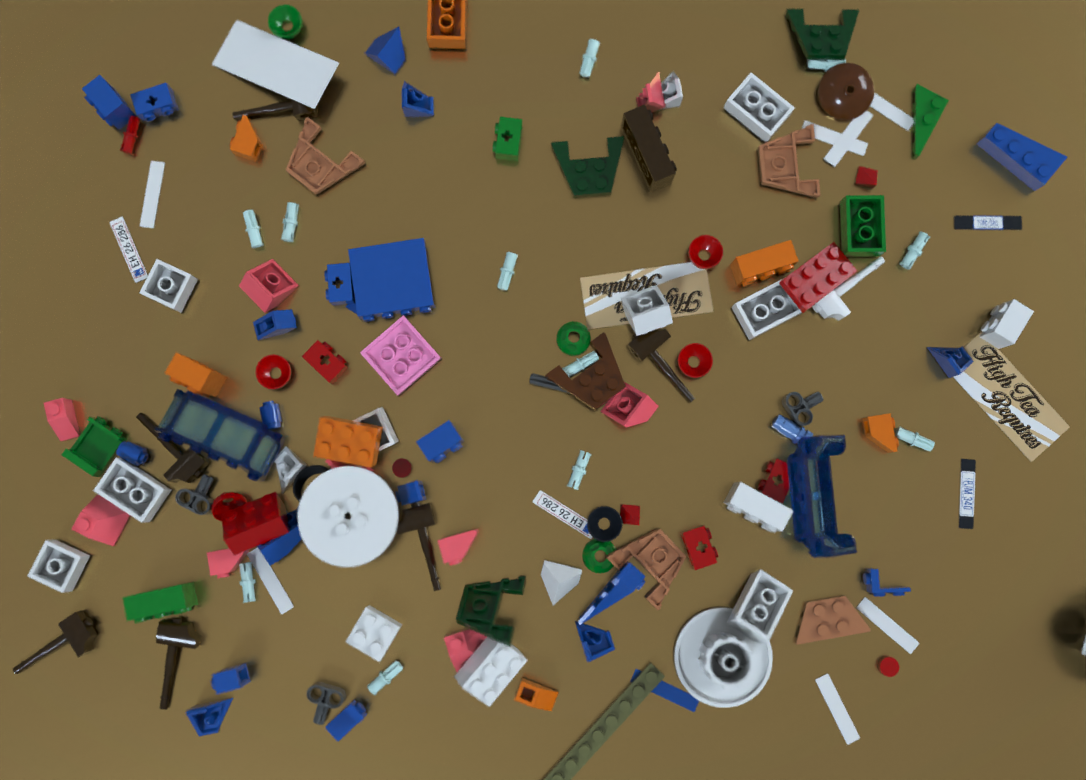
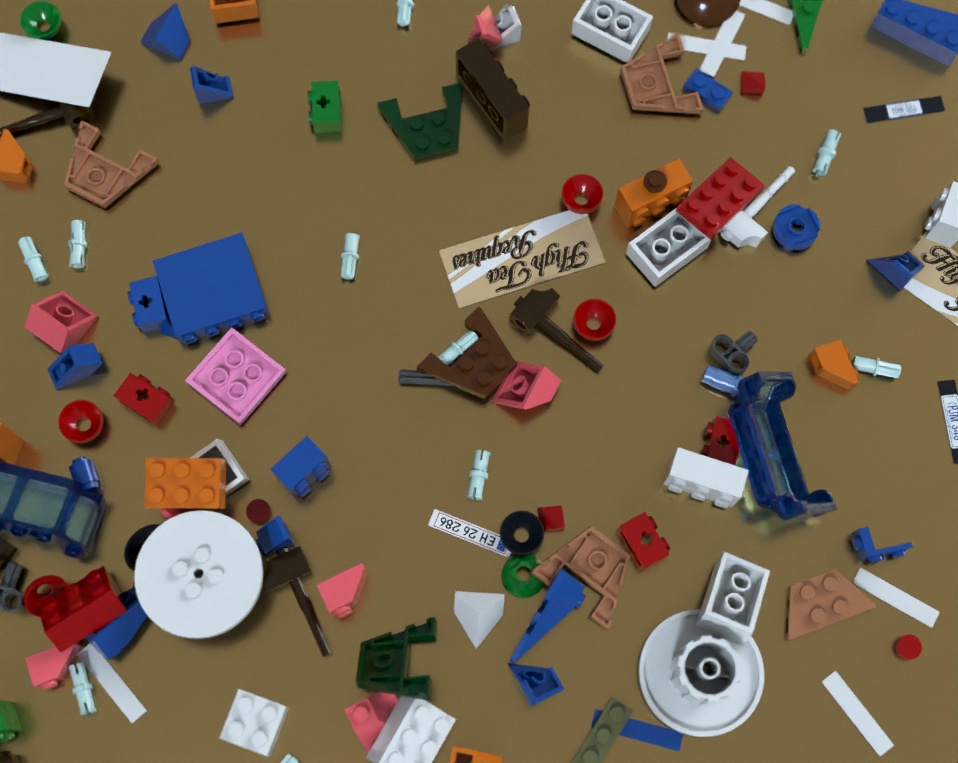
camera: 10 degrees left, 10 degrees down
white slope [273,446,308,494] -> none
green piece [556,321,591,356] -> none
white brick [621,285,673,336] -> none
green brick [840,195,886,257] -> none
none -> reddish brown plate [643,170,667,193]
none -> blue plate [683,68,733,112]
none -> blue plate [773,204,820,251]

